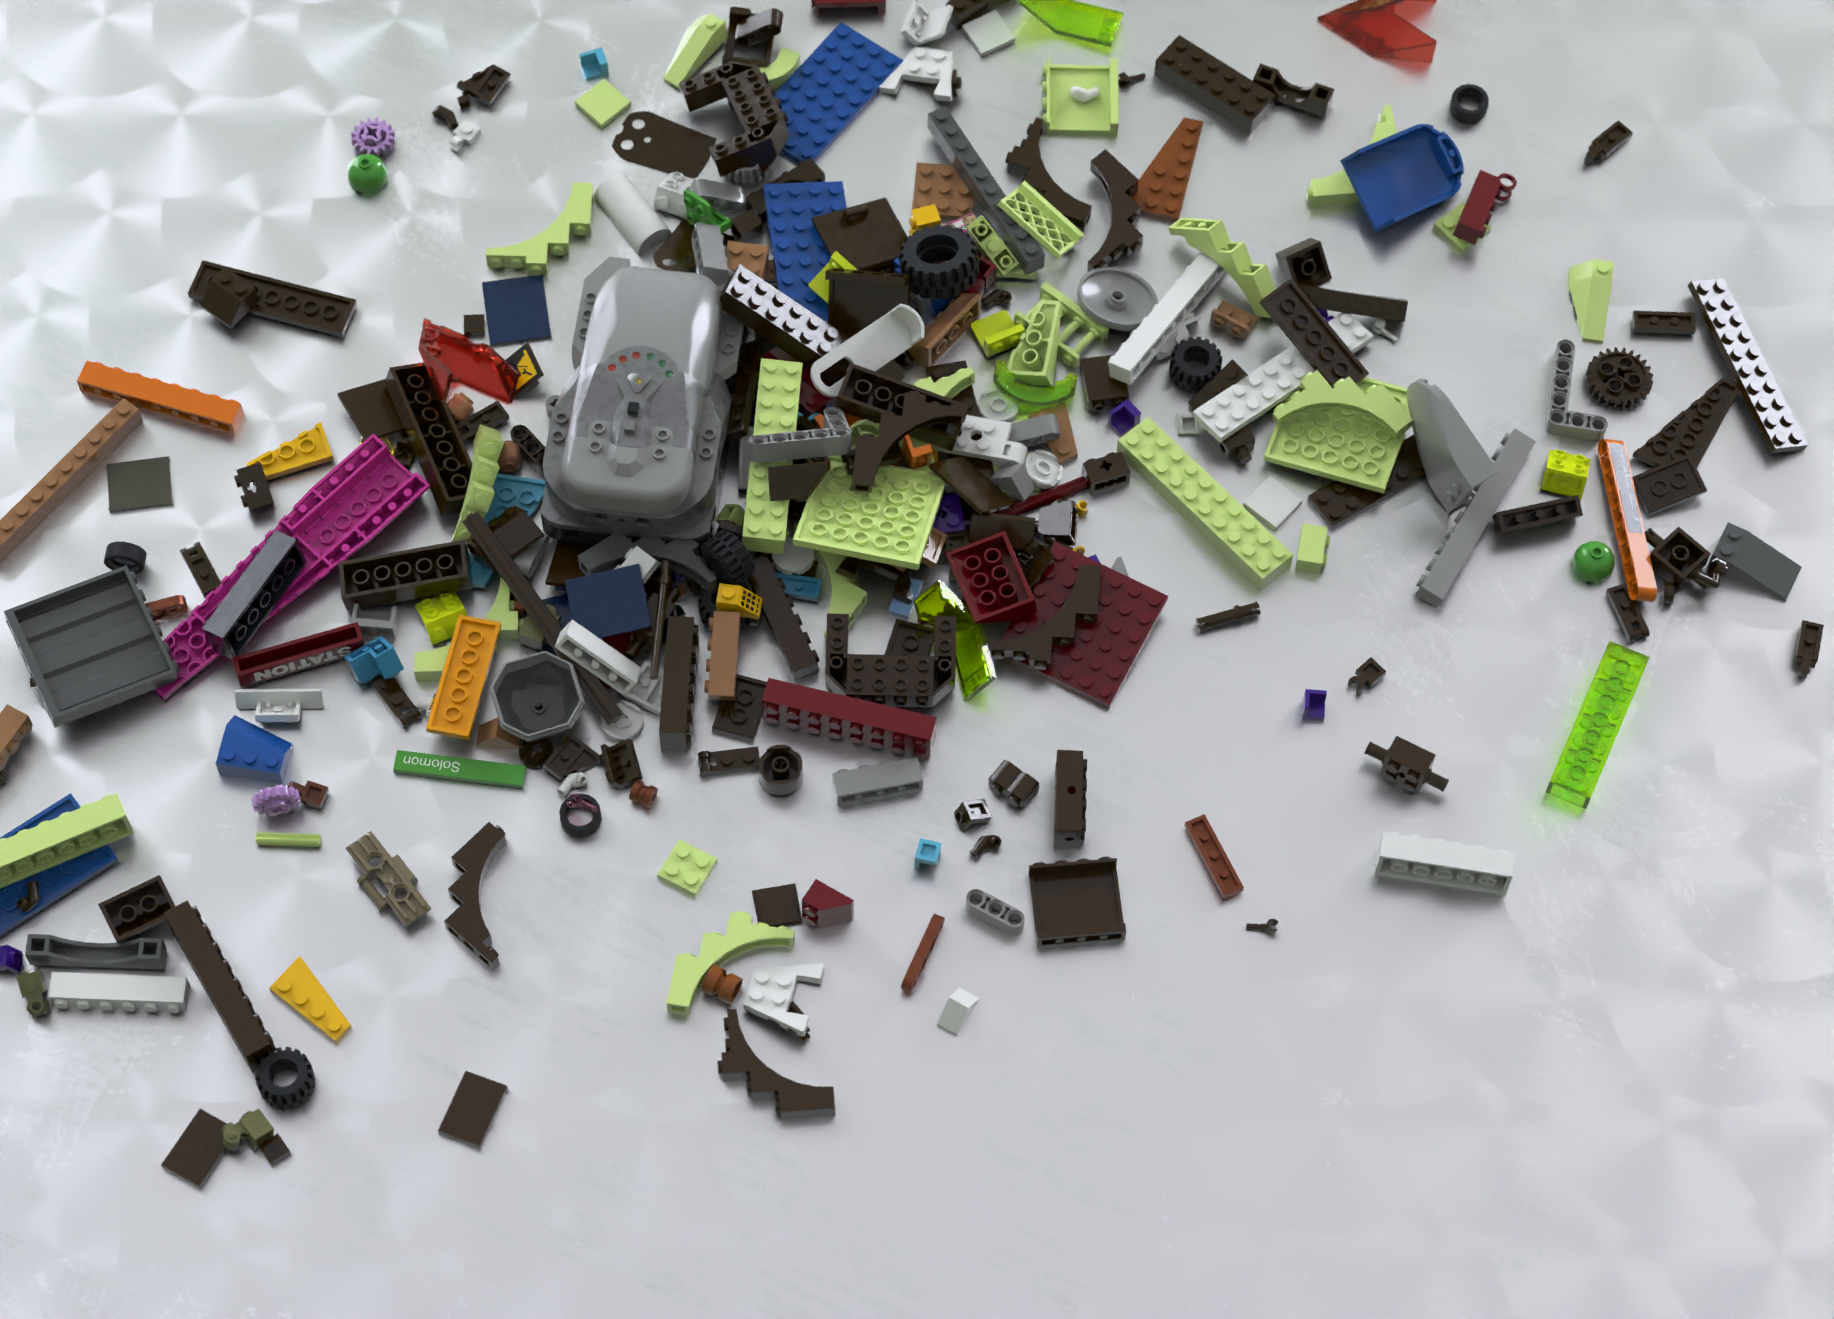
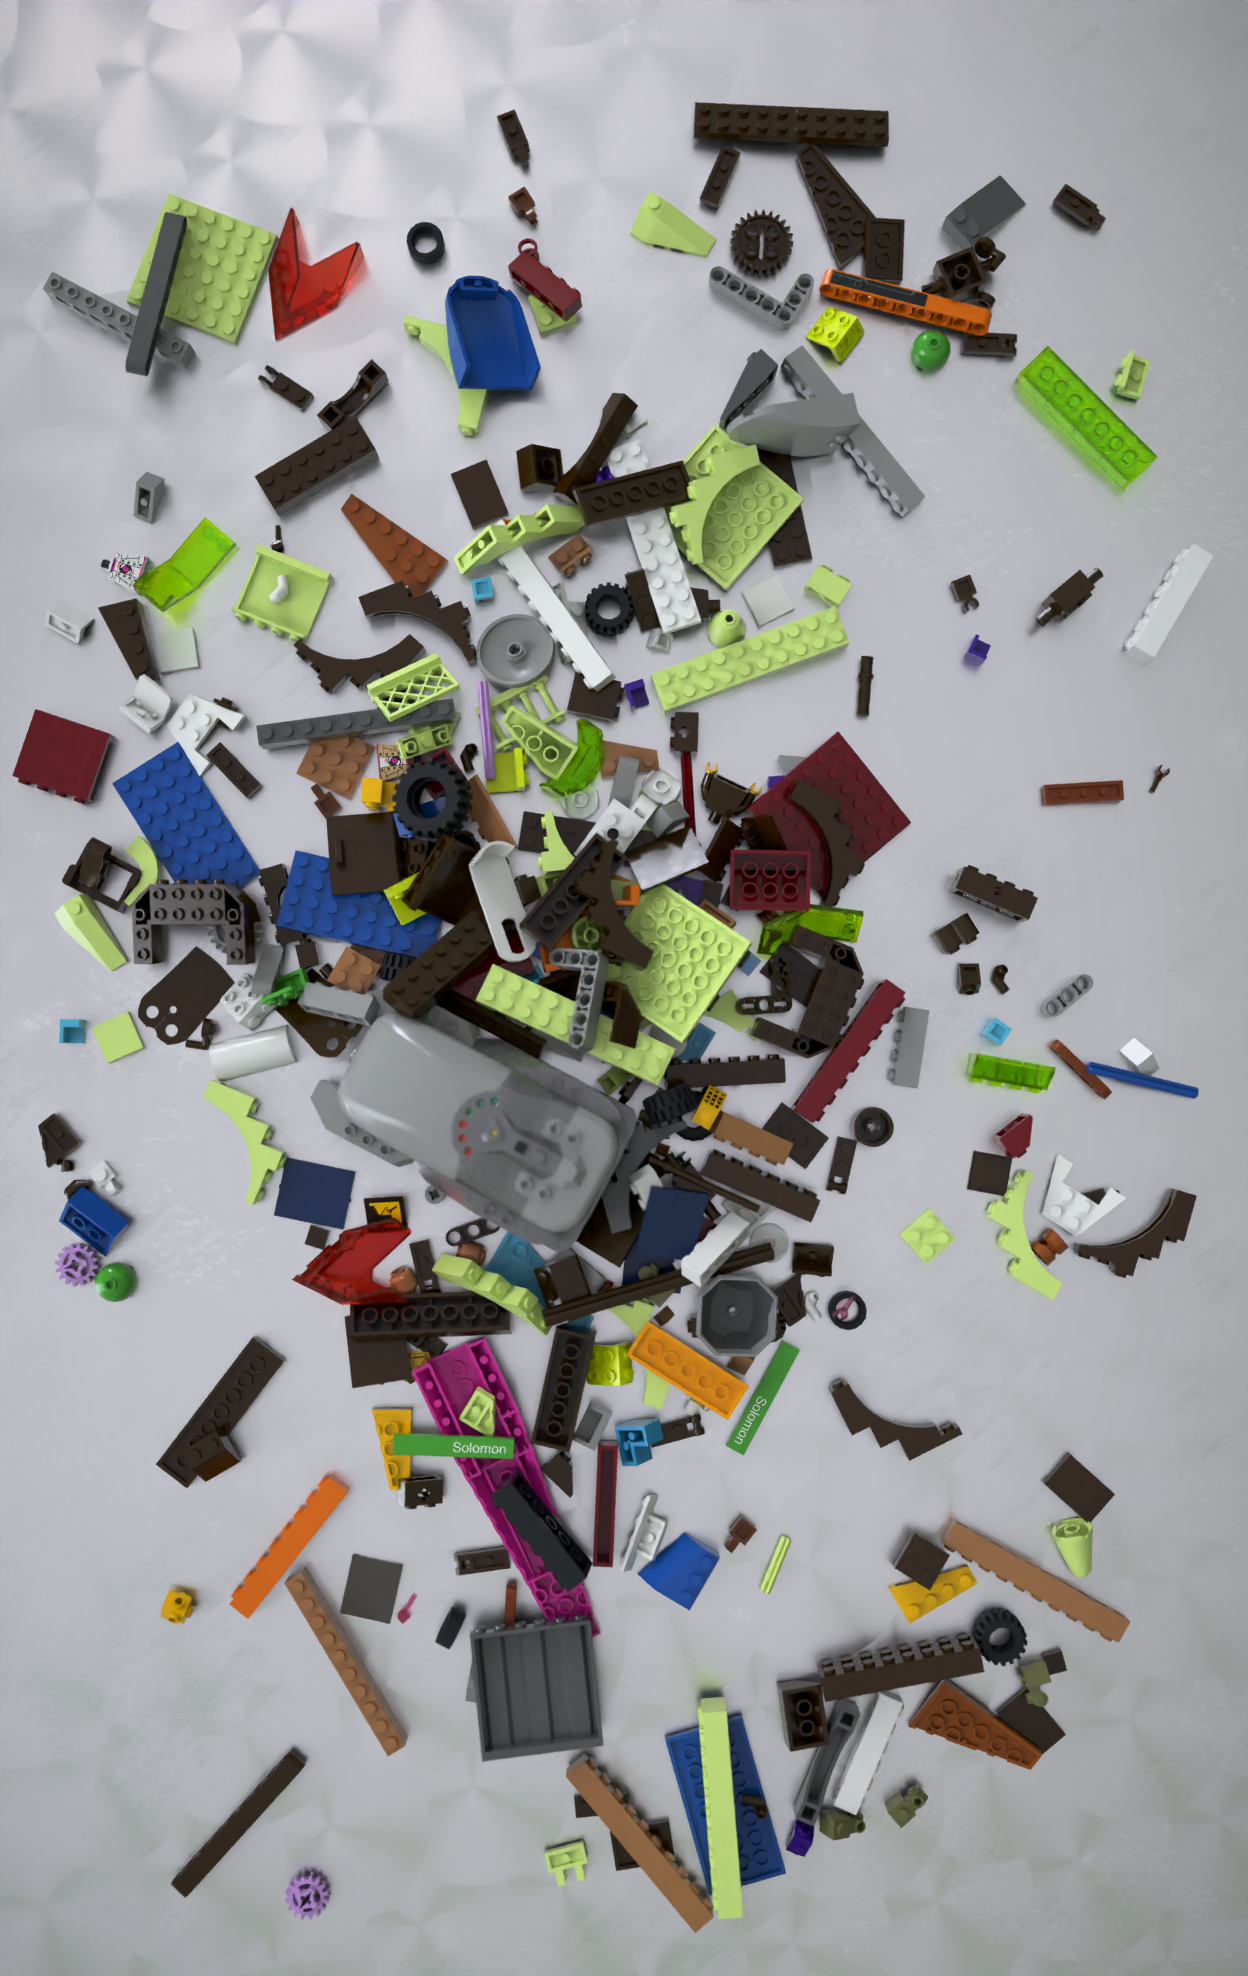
camera: 65 degrees left, 25 degrees up
lavender gear [252,785,301,816] -> none
dark tan piece [345,831,431,927] -> none
copper wheel [629,780,658,808] -> none
dark brown panel [1028,857,1126,947] -> none
dark brown brick [1492,495,1583,536] -> none
none -> blue slope [59,1186,129,1257]
none -> yellow brick [161,1590,194,1624]
none -> dark brown plate [185,1018,217,1050]
none -> dark brown plate [206,742,262,798]
none -> dark brown hinge [258,365,313,412]
none -> reddish brown plate [310,783,342,819]
none -> bright green tile [392,1433,514,1459]
none -> clear pink hand [397,1595,416,1624]
none -> dark brown tile [451,459,509,529]
none -> yellowish green wing [459,1386,495,1436]
none -> medium azure panel [471,577,494,604]
none -> lavender axle [477,681,496,780]
none -> reddish brown plate [508,186,538,226]
none -> dark brown slope [541,1450,573,1498]
none -> medium nougat piece [653,1306,675,1326]
none -> yellowish green cone [707,609,746,648]
none -> dark grey slope [719,349,778,431]
none -> dark brown beam [735,955,792,1015]
none -> olive brick [885,1785,928,1828]
none -> dark brown brick [893,1531,950,1590]
none -> dark orange wing [908,1679,1043,1770]
none -> medium nougat brick [940,1518,1130,1643]
none -> clear neon green slope [966,1053,1056,1094]
none -> yellowish green cone [1052,1518,1093,1578]
none -> blue axle [1087,1062,1199,1099]
none -> yellowish green bracket [1115,350,1151,400]

